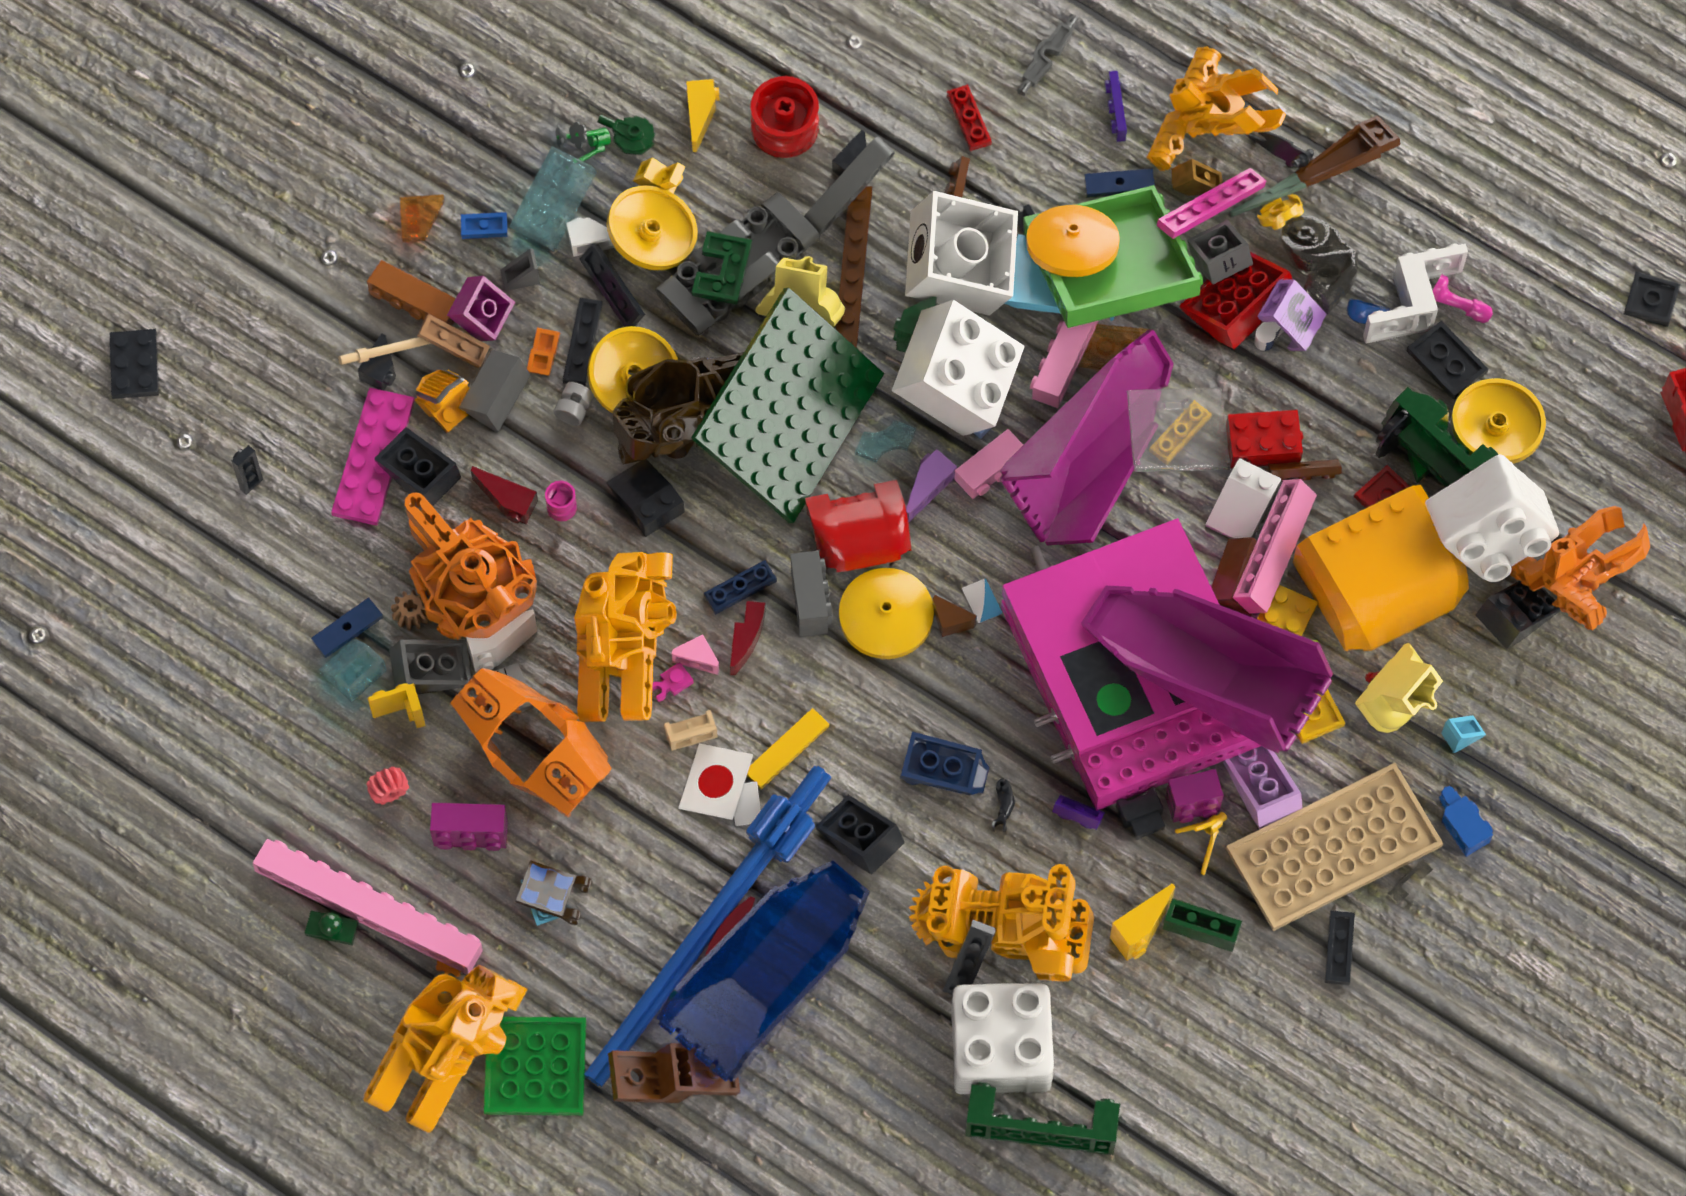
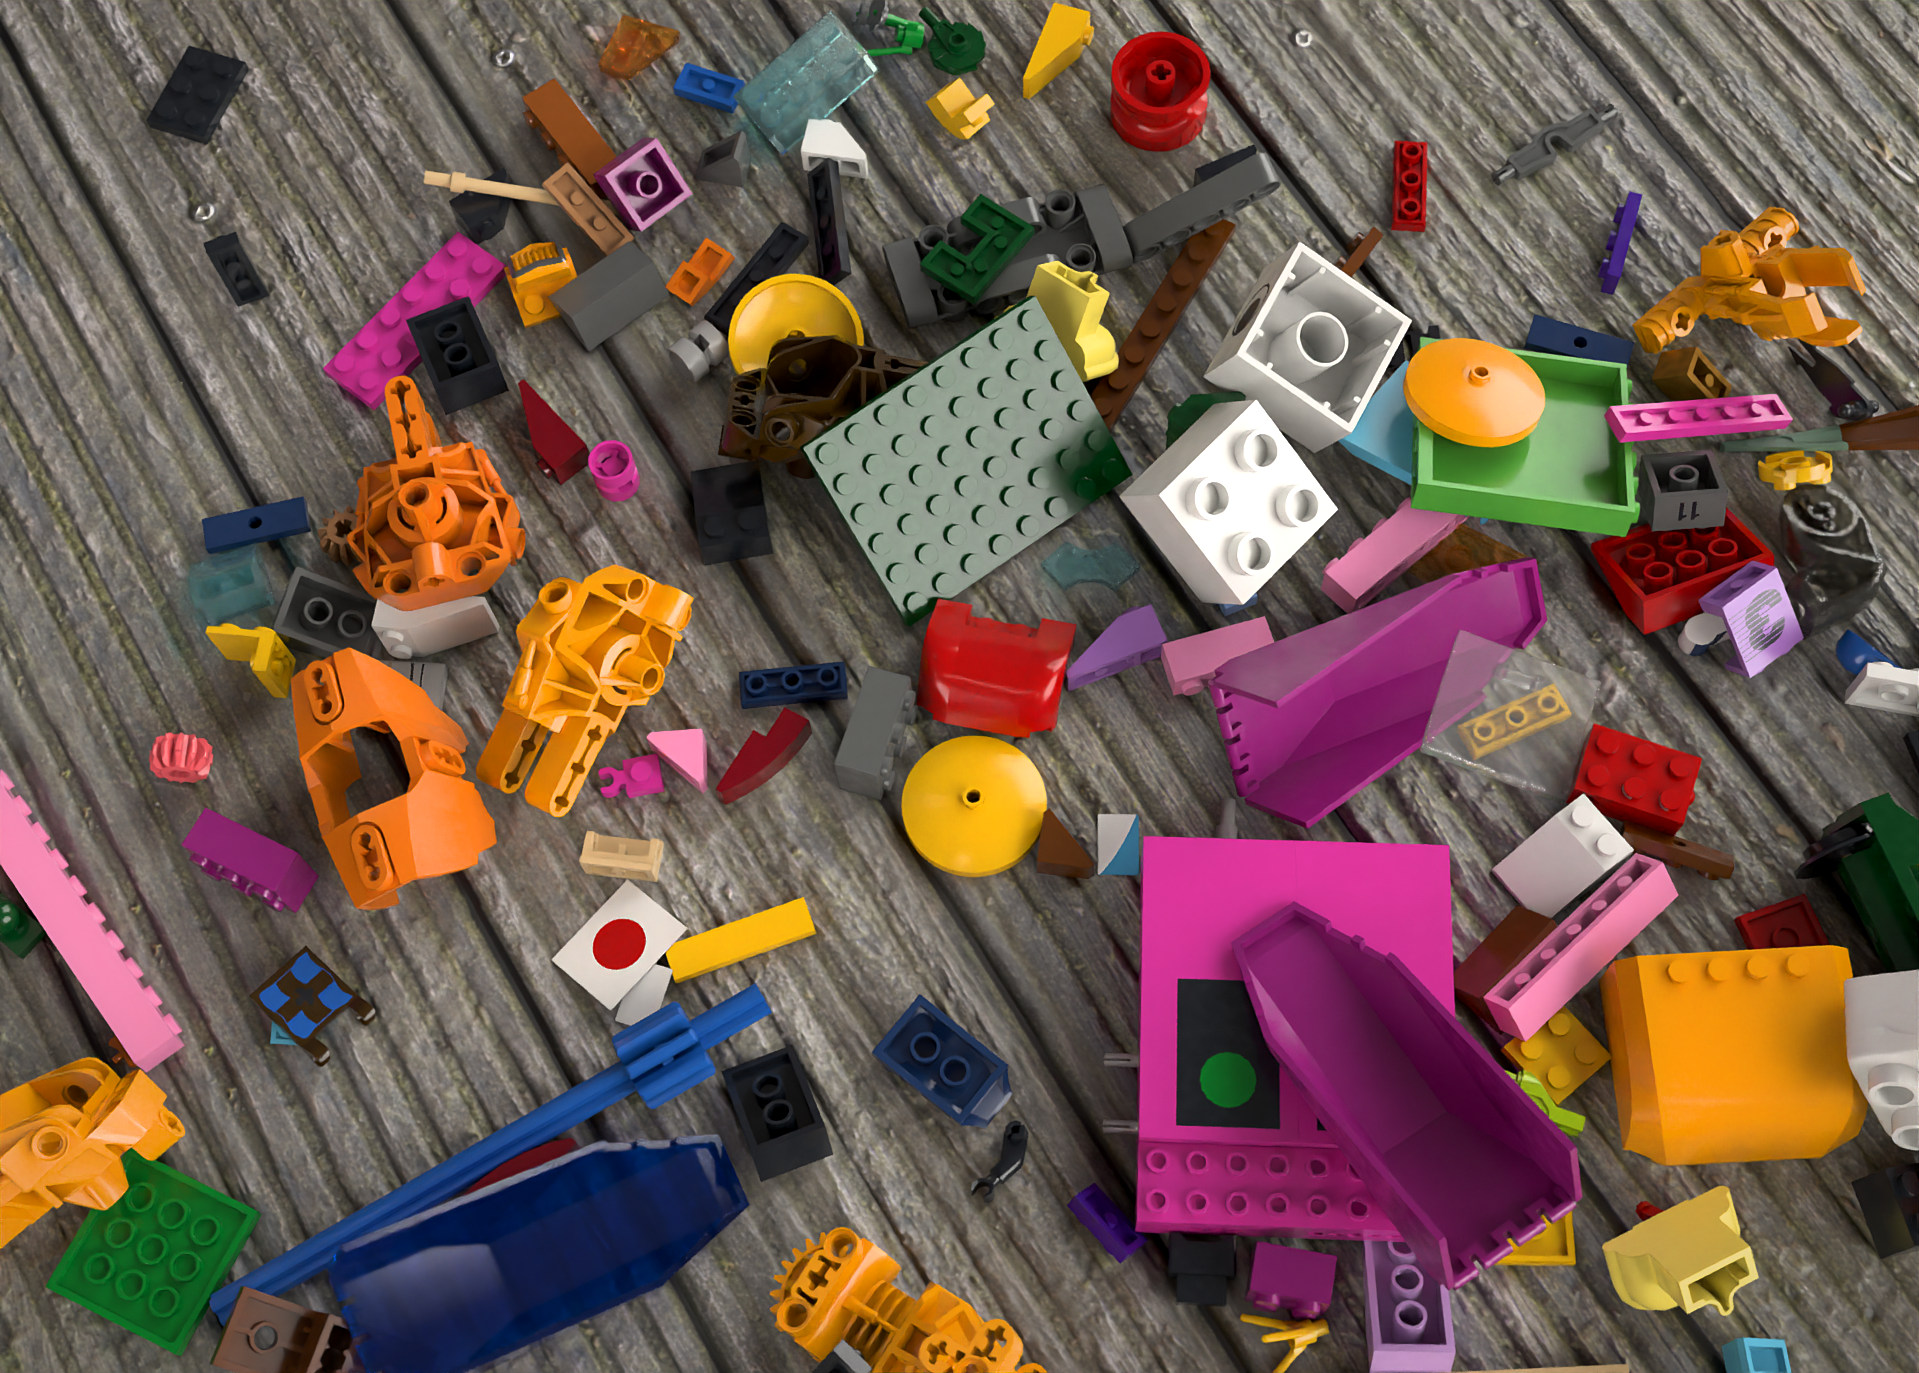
camera: 30 degrees right, 0 degrees up
yellow dish [607,186,698,270] -> none
green piece [1407,453,1430,484] -> none

